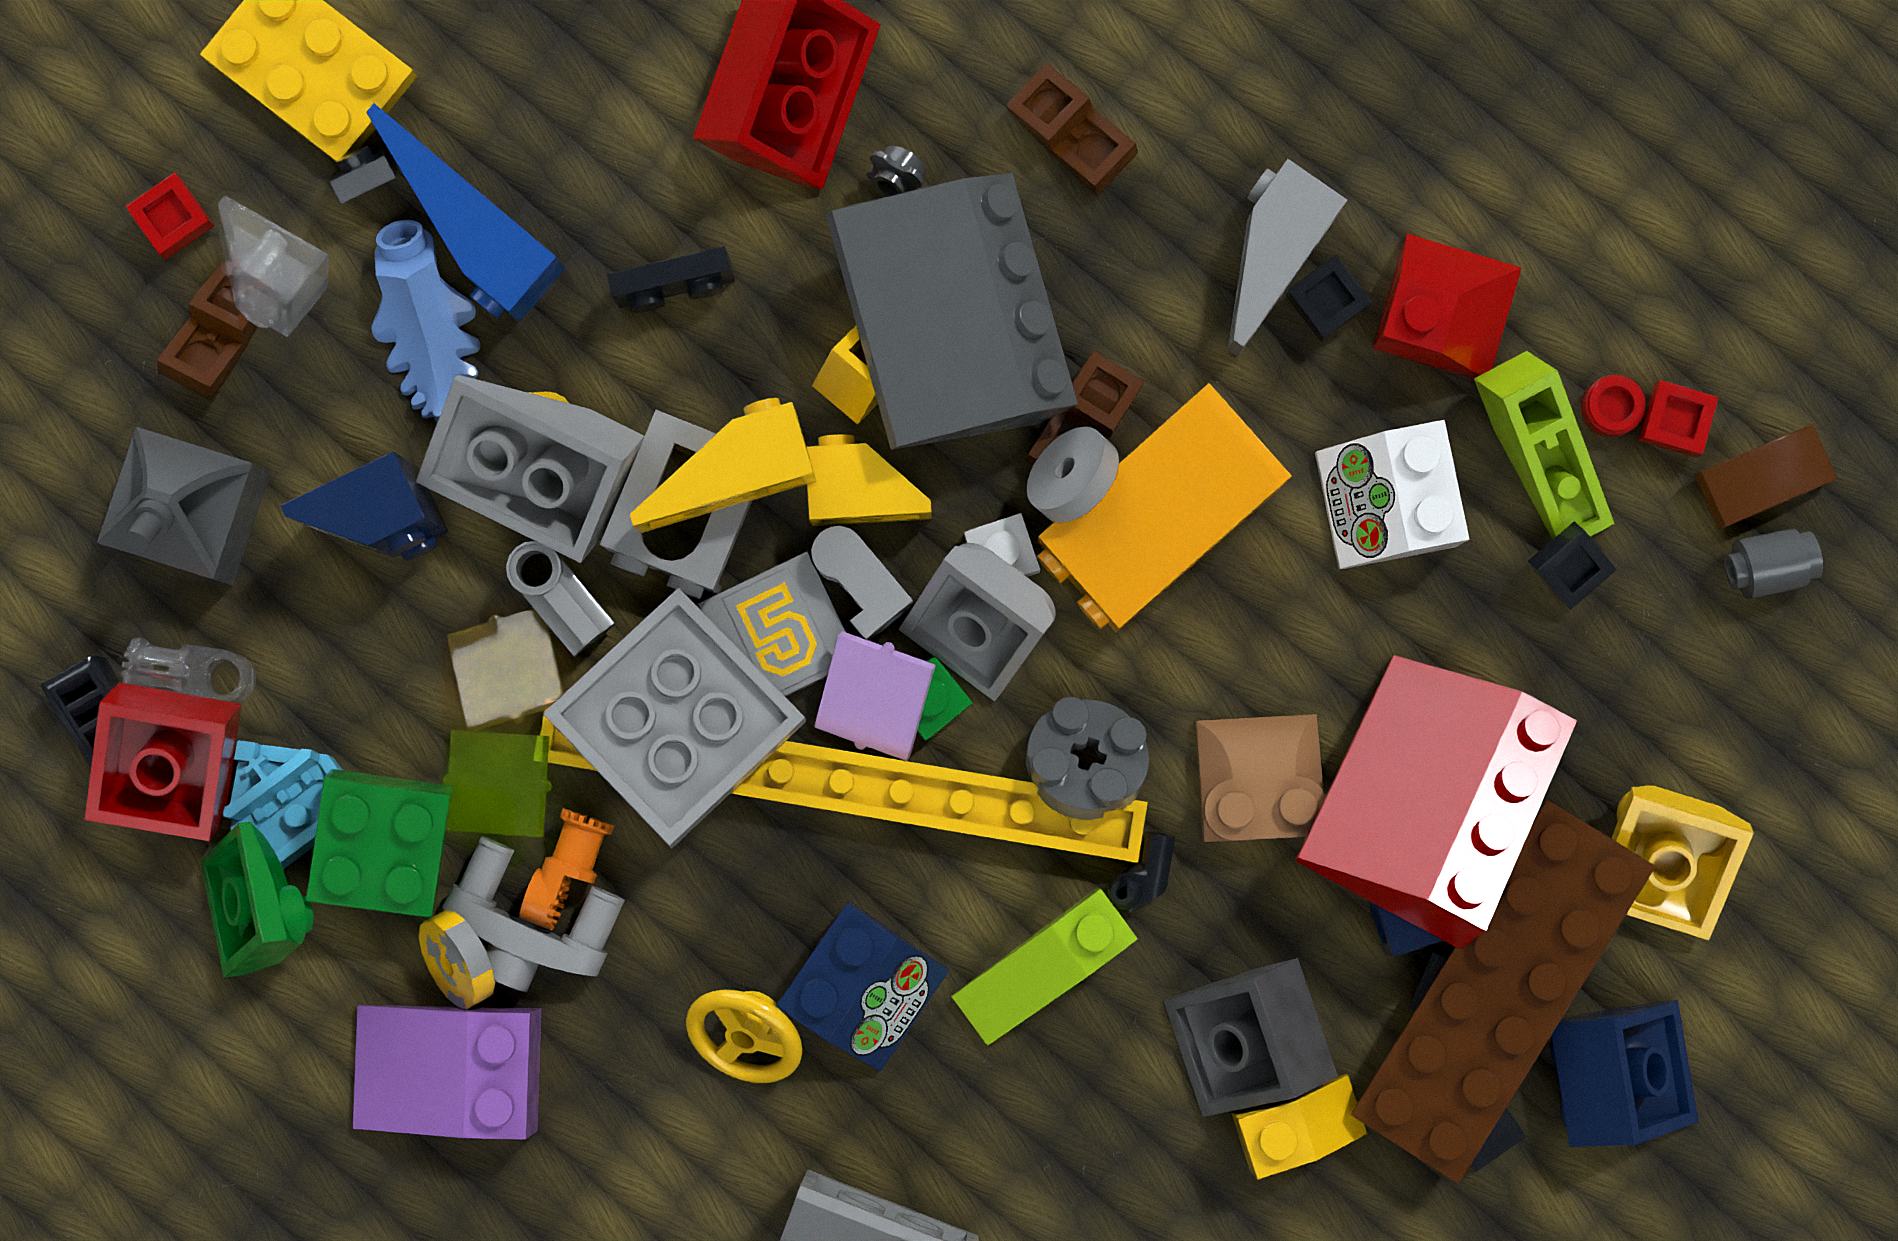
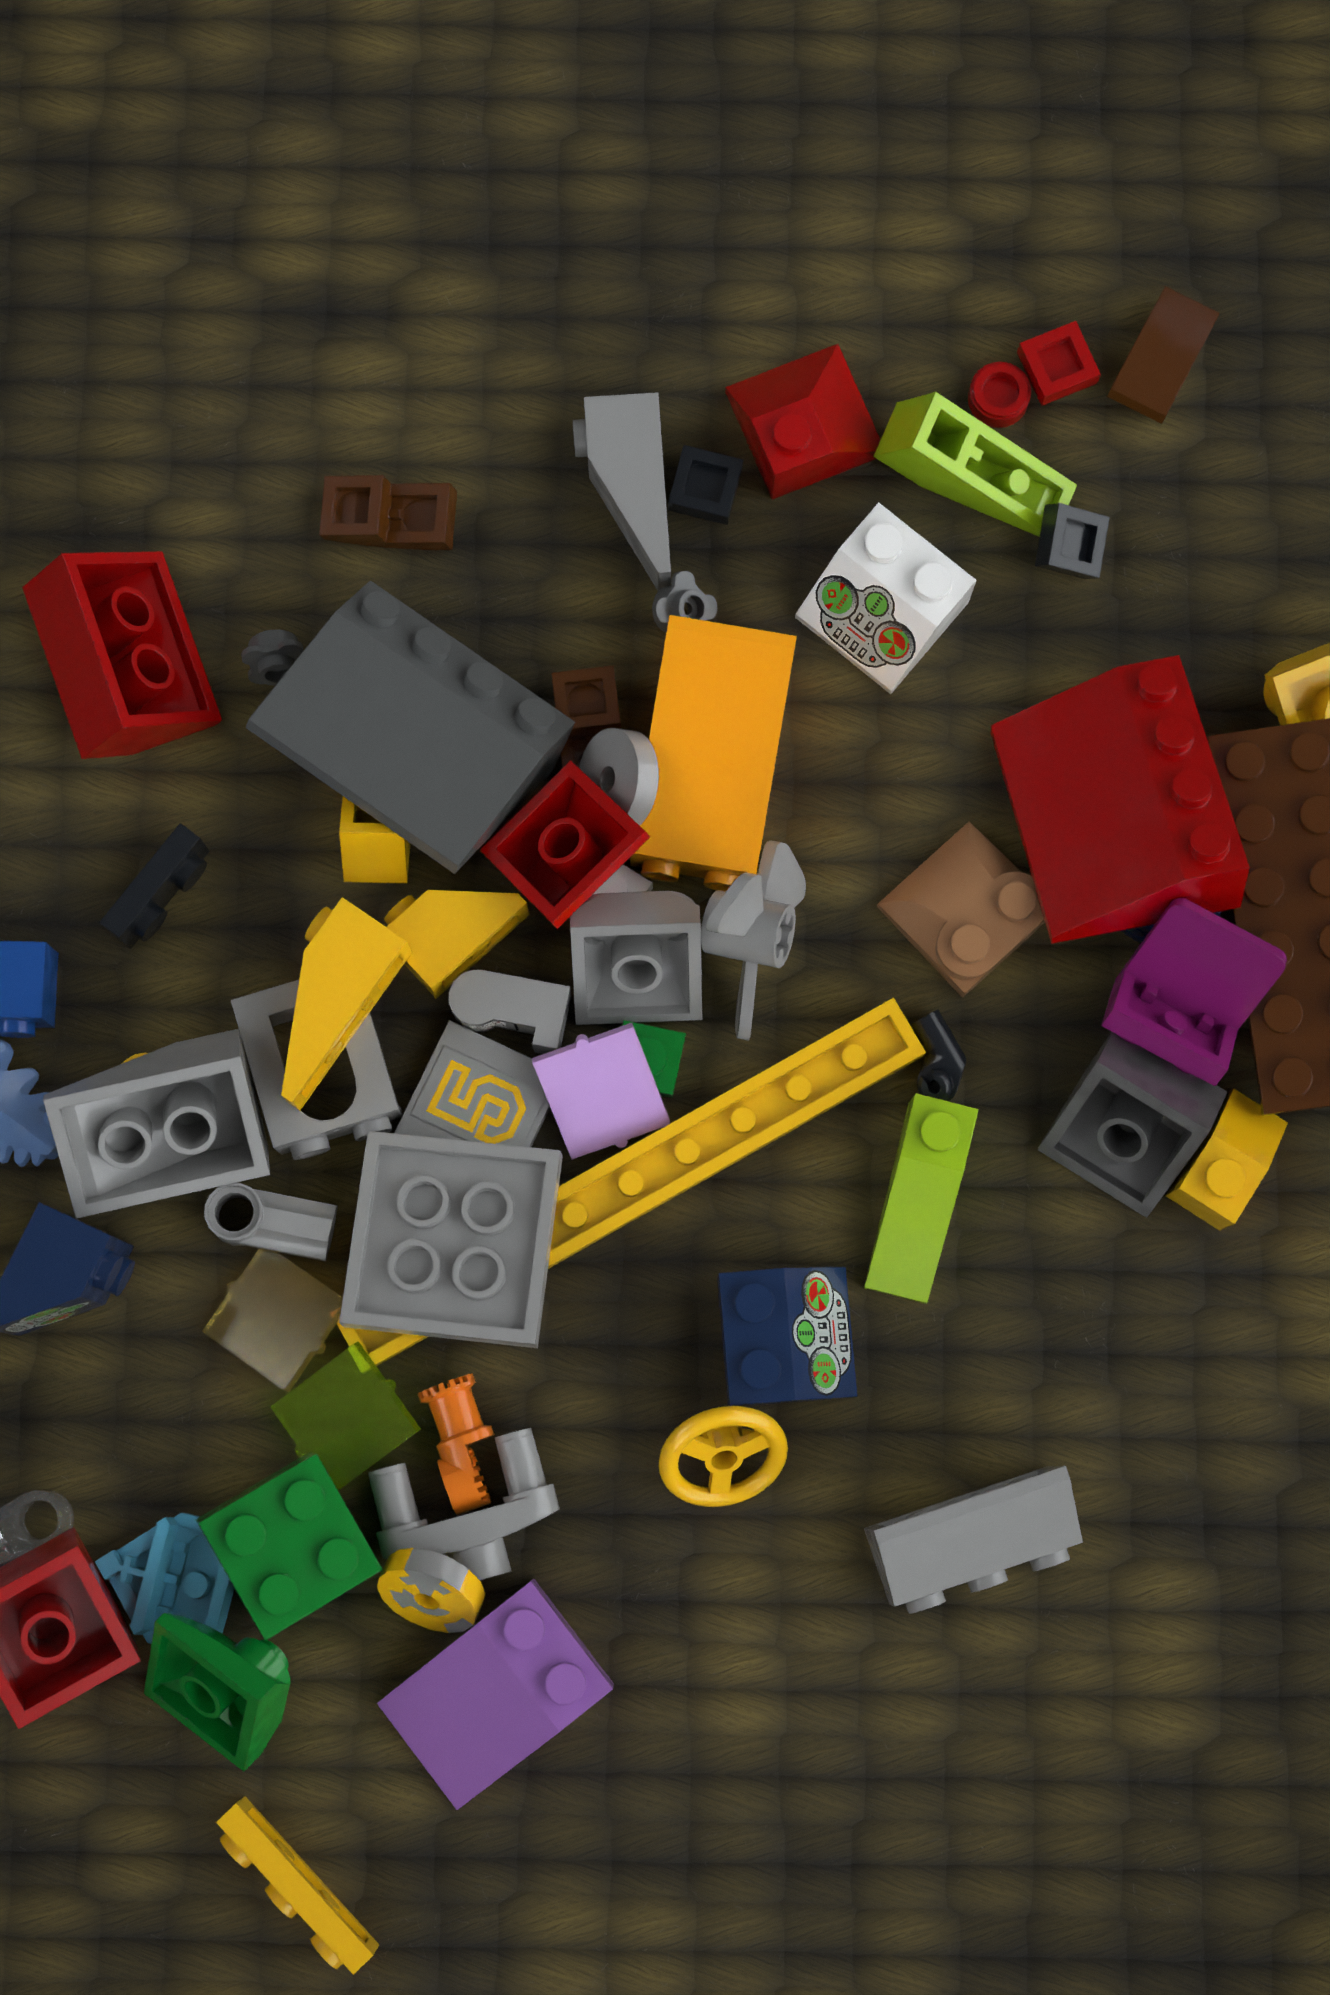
camera: 45 degrees left, 5 degrees down
dark grey plate [1025,697,1149,820] -> none
dark grey brick [1724,528,1823,599] -> none
none -> yellow plate [216,1796,379,1975]
none -> red slope [480,760,650,929]
none -> dark grey plate [652,571,717,633]
none -> light grey piece [701,840,806,1041]
none -> magenta bracket [1101,898,1287,1086]

